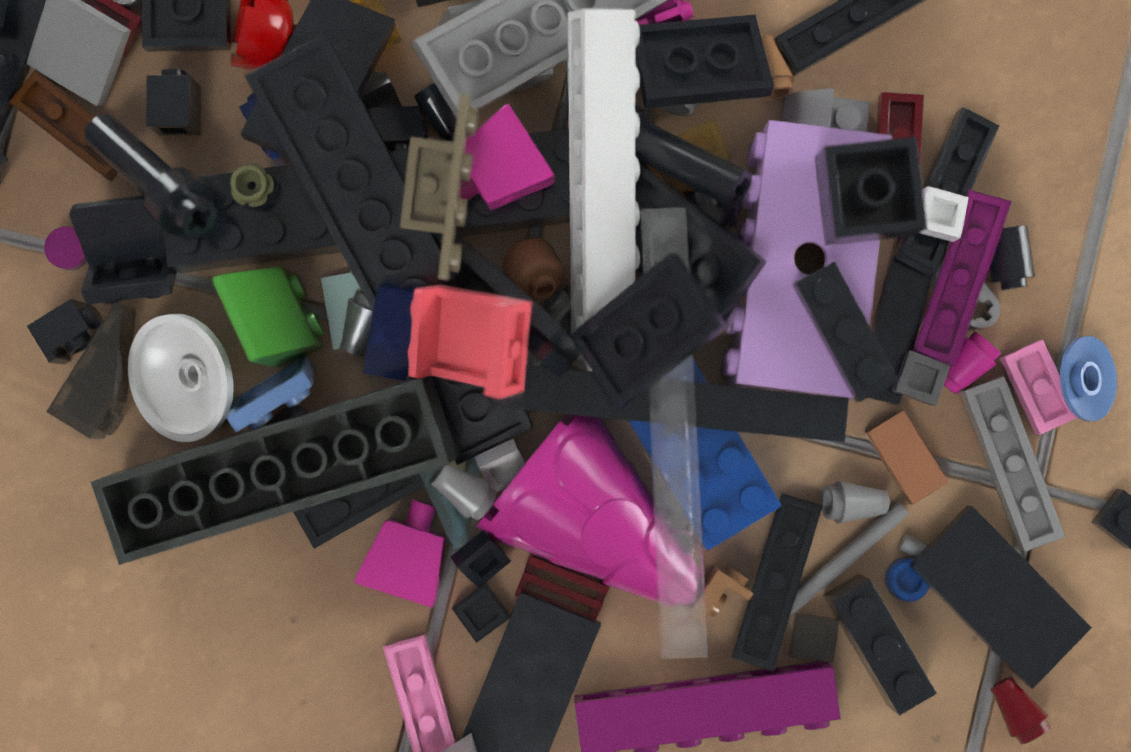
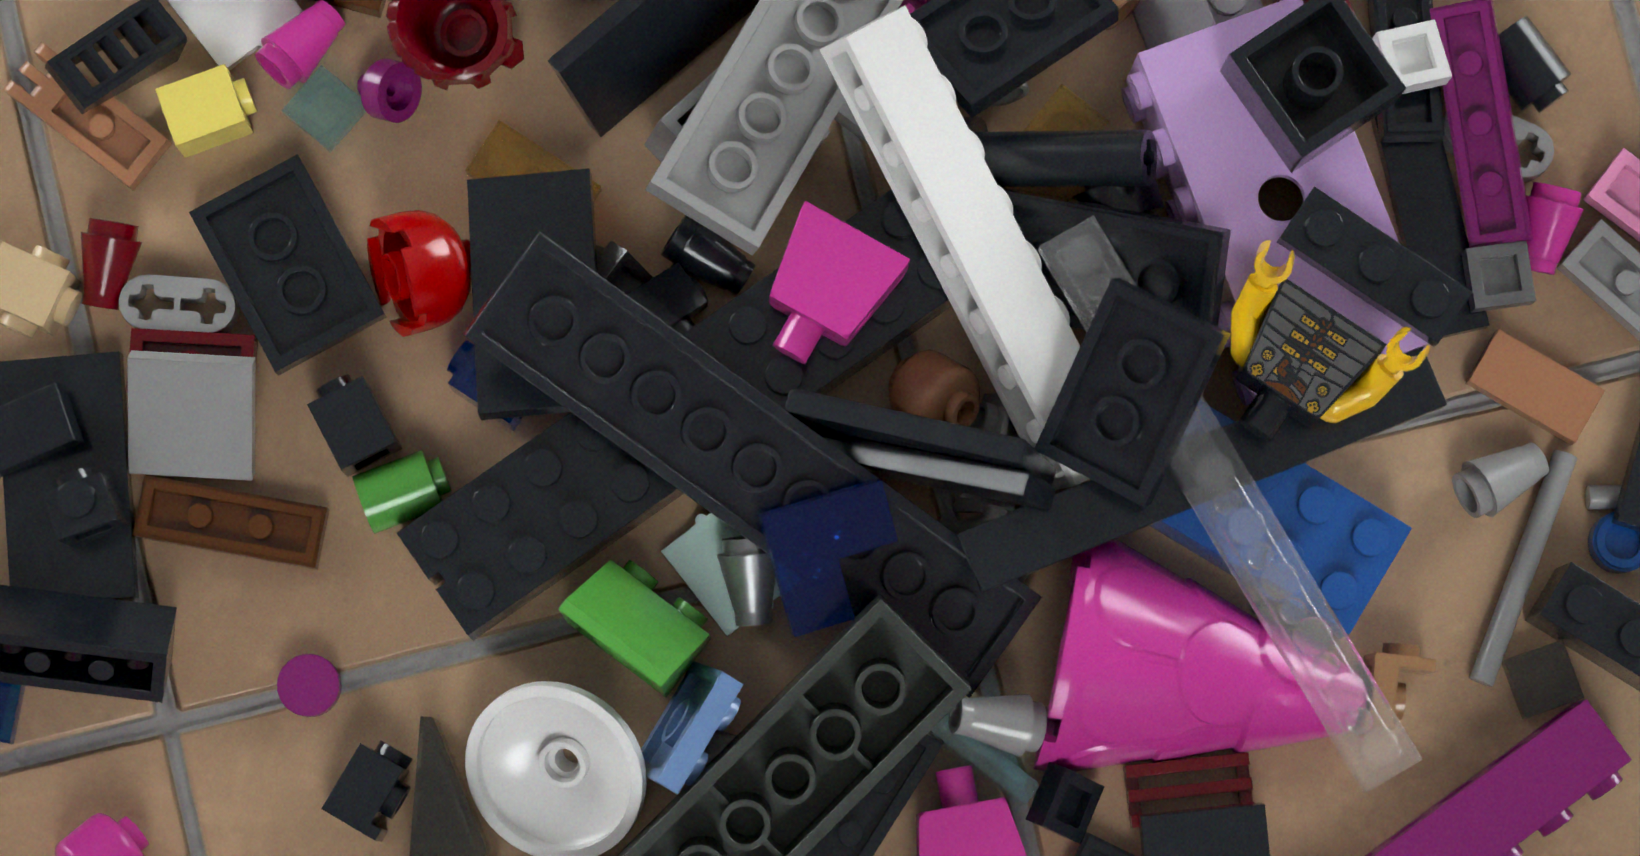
camera: 35 degrees left, 5 degrees down
black bracket [69,196,177,305] -> none
black piece [84,114,217,237] -> none
olive plate [230,164,274,207] -> none
dark tan bracket [400,94,478,280] -> none
coral panel [408,284,532,399] -> none
white plate [475,439,526,493] -> none
black tile [731,493,823,671] -> none
none -> bright green brick [352,450,452,534]
none -> torso [1230,240,1430,441]

